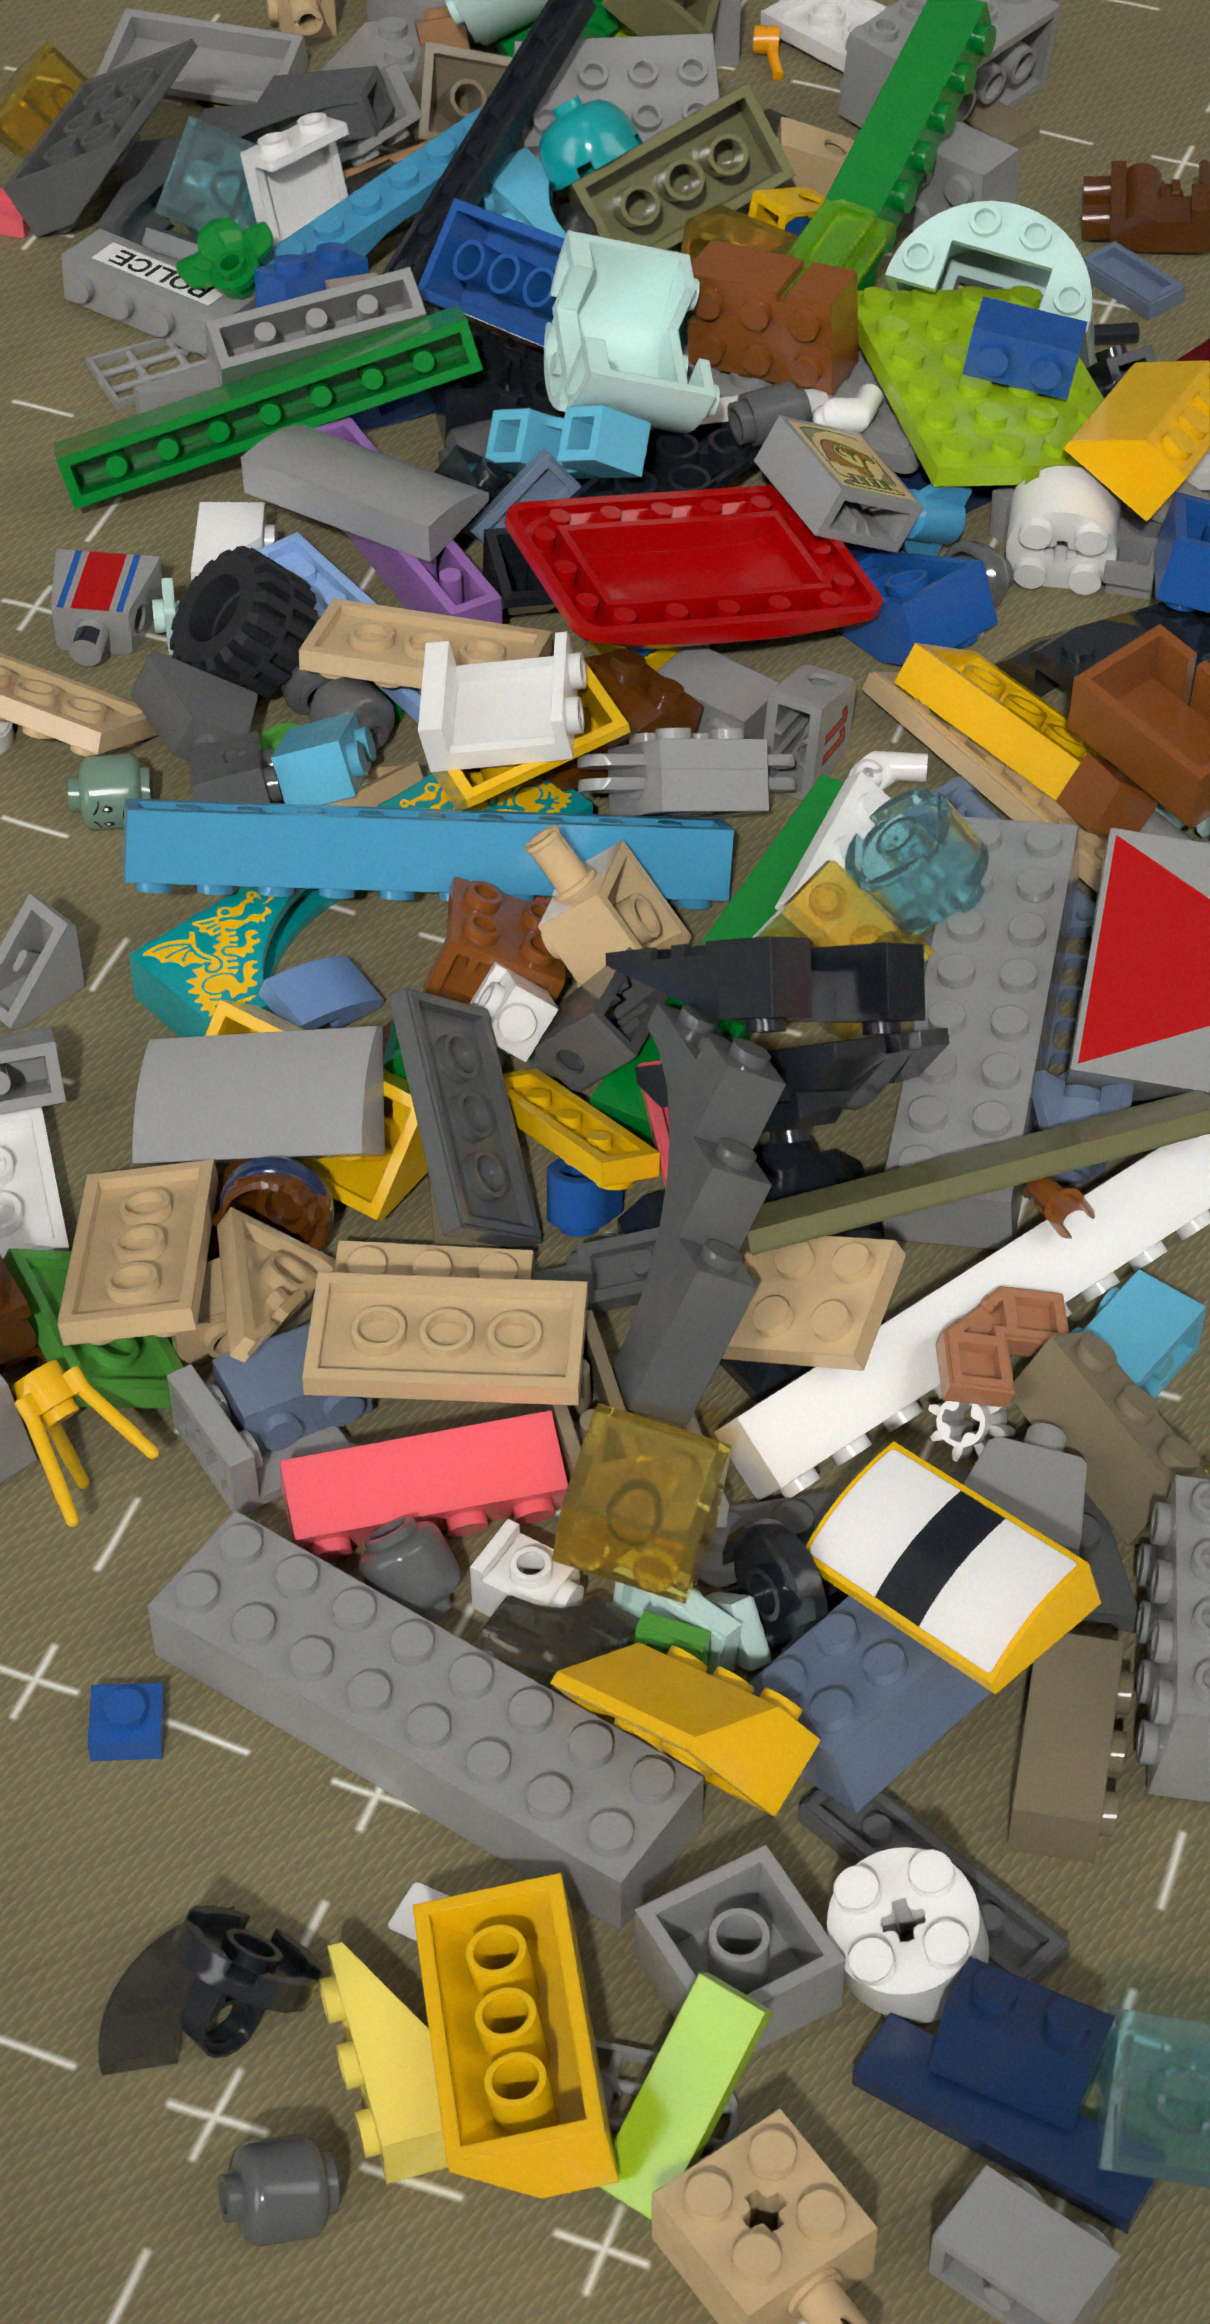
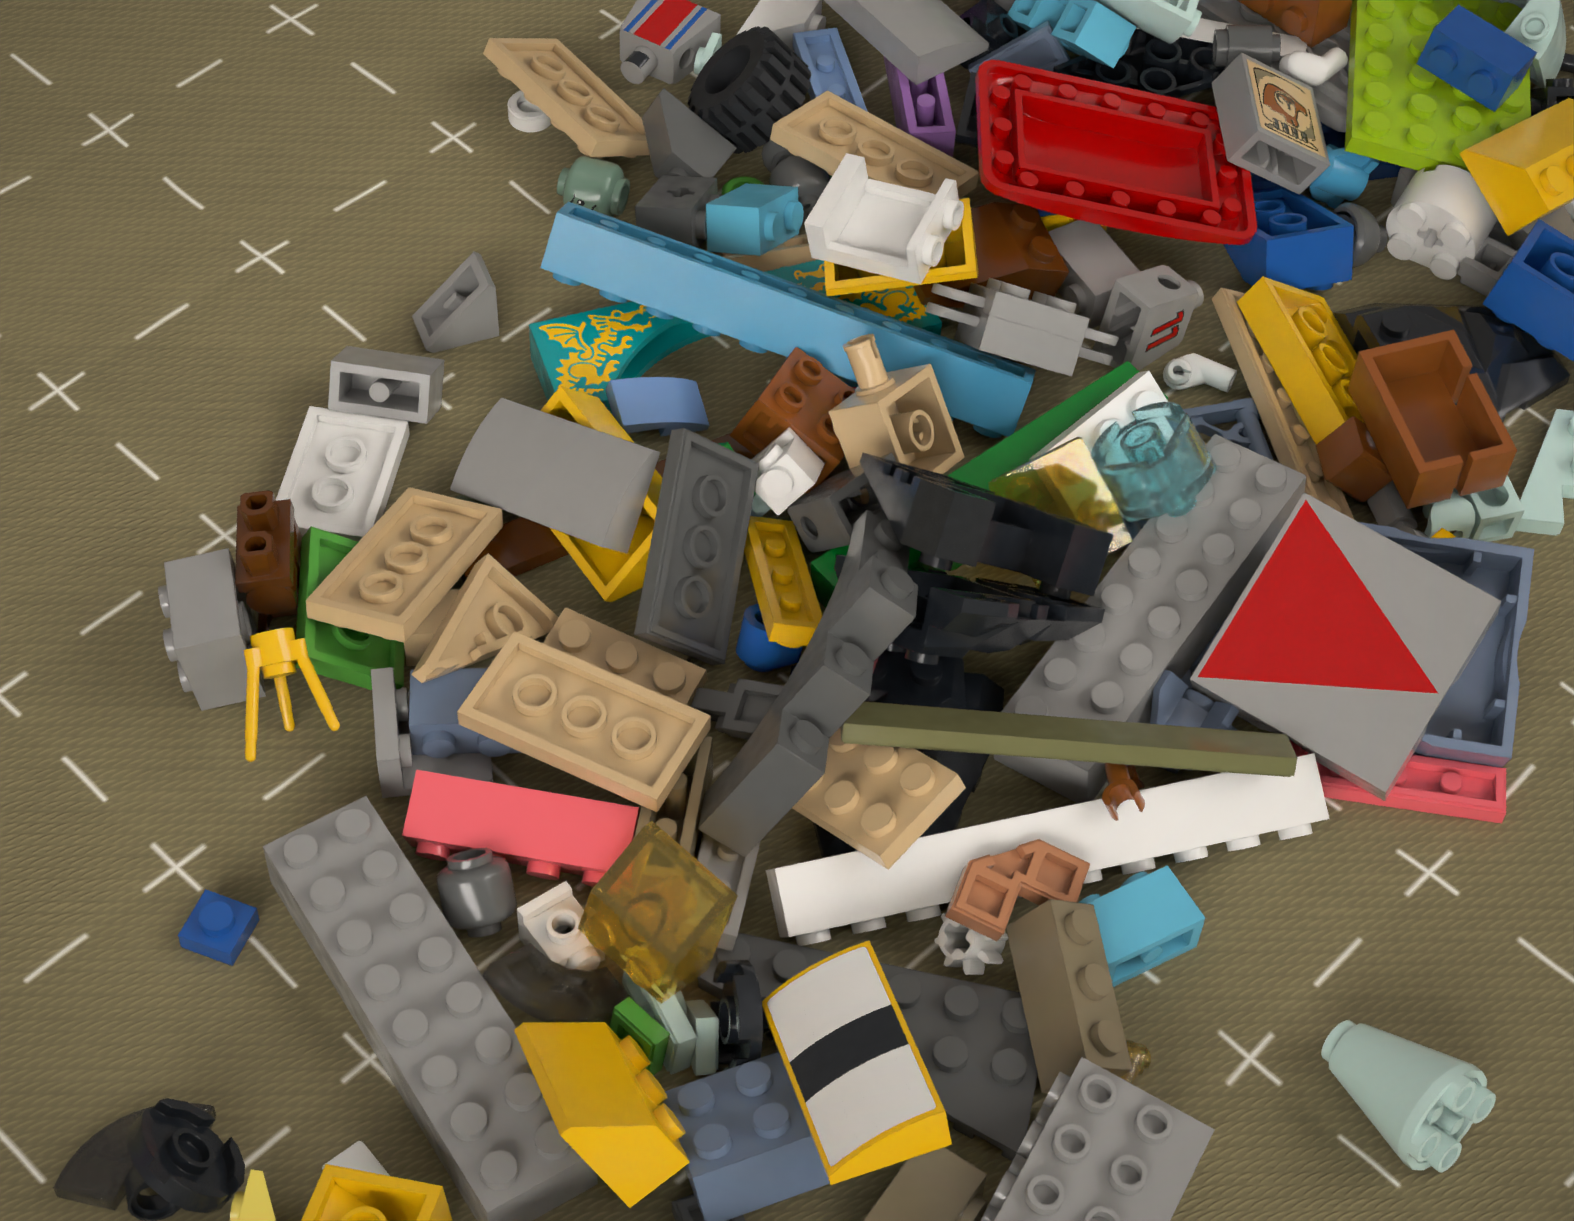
camera: 20 degrees right, 5 degrees up
reddish brown hair [212,1156,335,1251] -> none
light grey torso [963,1423,1087,1557] -> none

